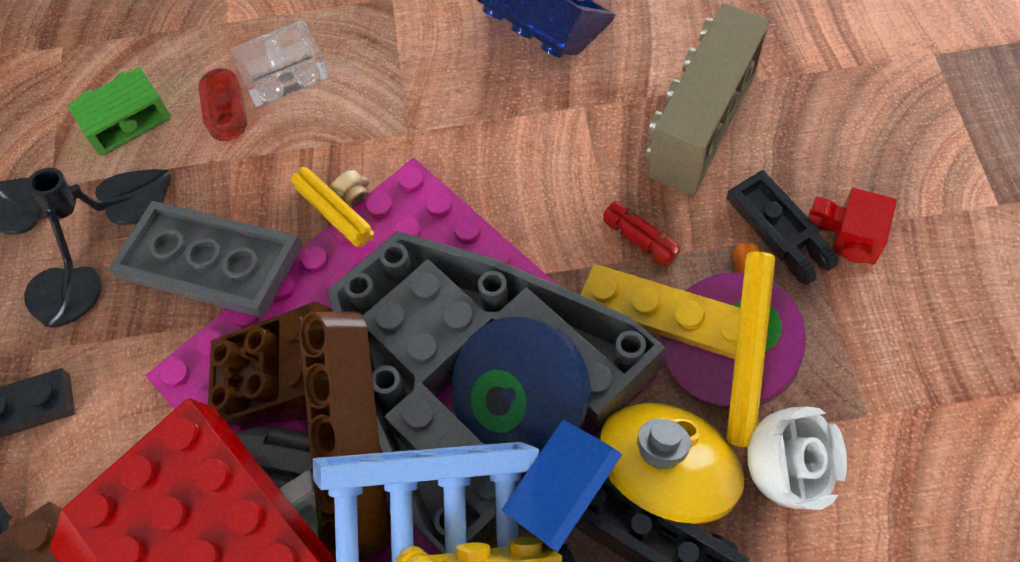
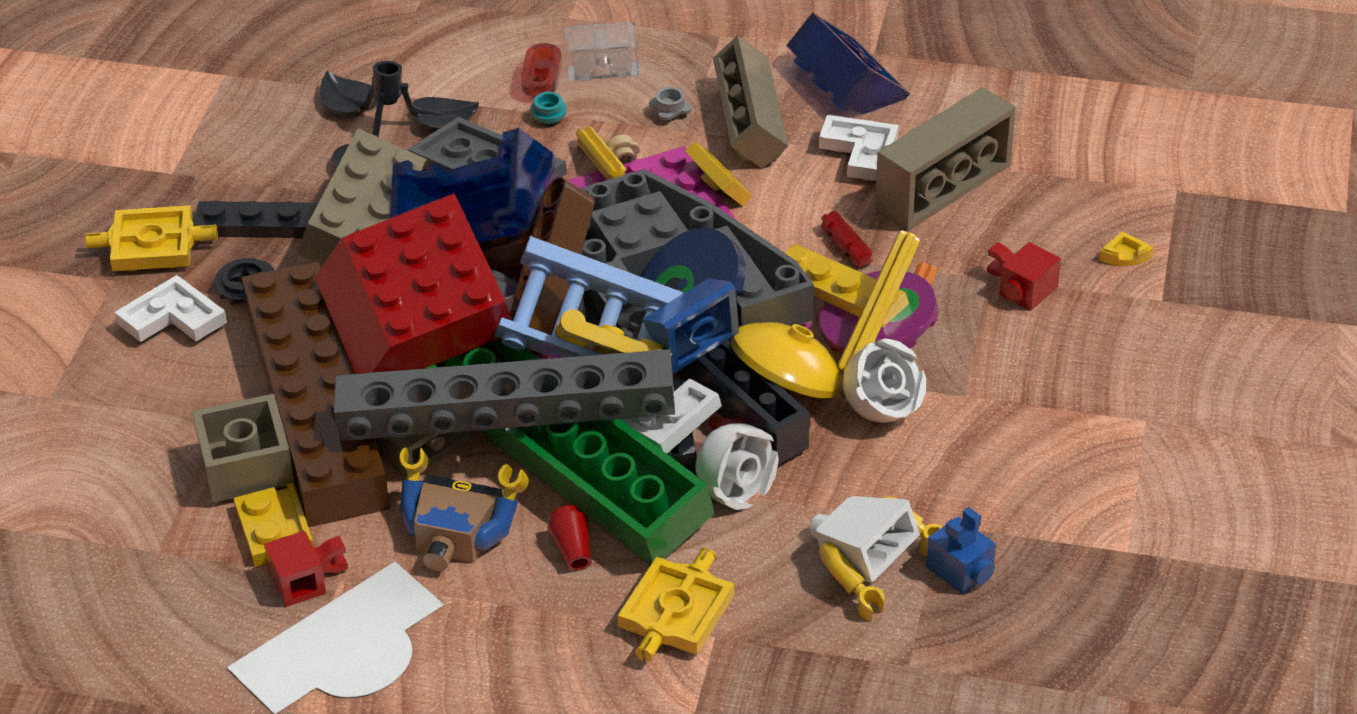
camera: 15 degrees right, 20 degrees down
bright green brick [67,66,171,156] -> none
plate [637,418,691,469] -> none
black hinge [726,170,839,285] -> none
none -> dark tan brick [297,128,427,265]
none -> clear blue windscreen [390,128,555,243]
none -> teal plate [531,92,567,124]
none -> light grey plate [649,87,692,120]
none -> yellow plate [685,142,752,207]
none -> dark tan brick [713,35,788,169]
none -> white plate [819,115,899,181]
none -> yellow tile [1099,231,1154,266]

